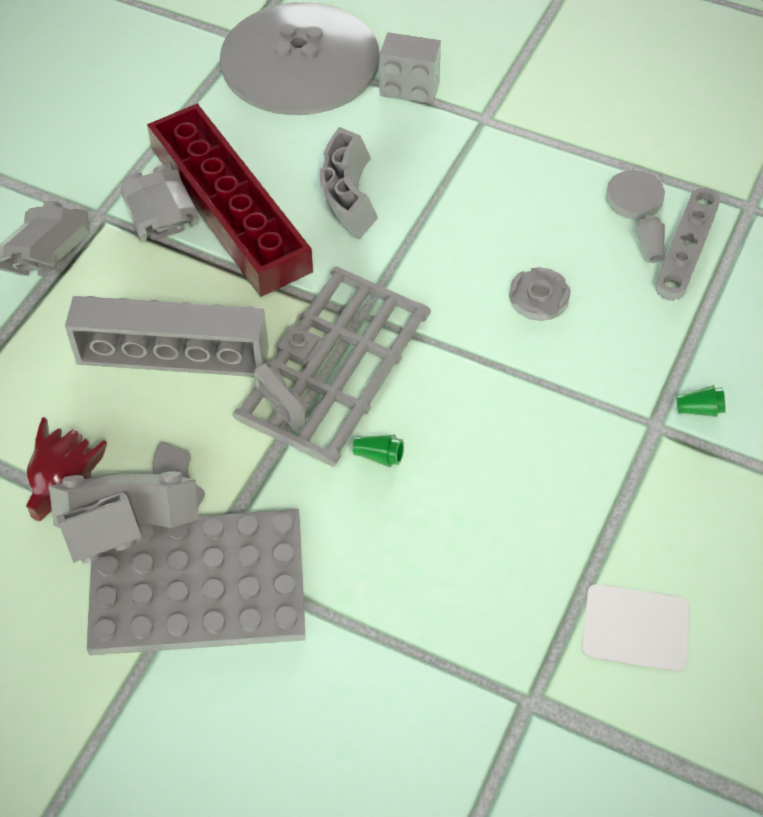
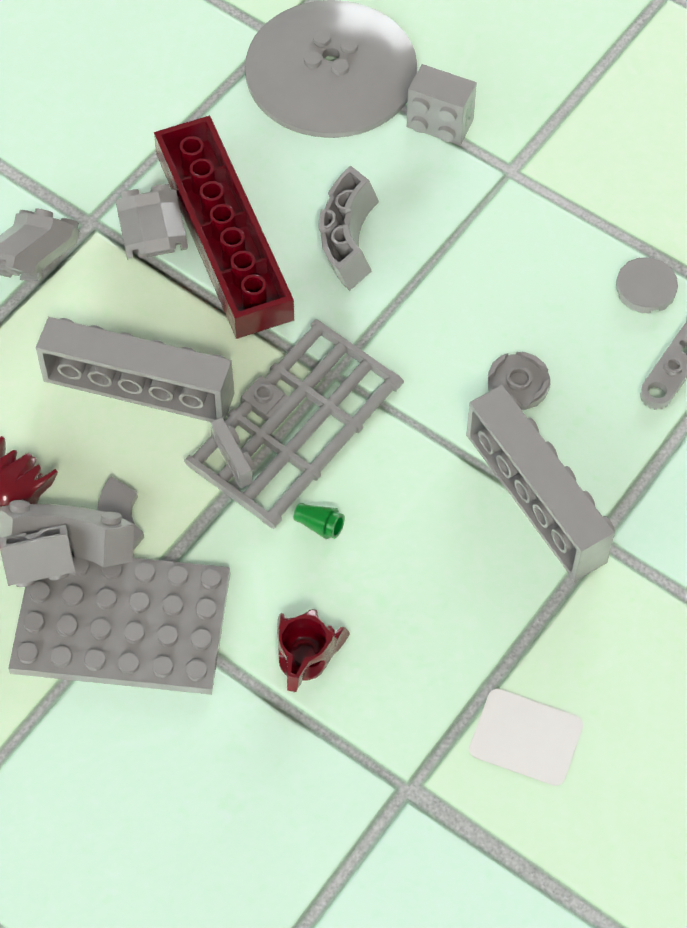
camera: 10 degrees right, 5 degrees up
light grey cone [635,216,665,263] -> none
green cone [676,385,726,417] -> none
none -> dark red piece [277,609,350,692]
none -> light grey brick [466,385,615,582]

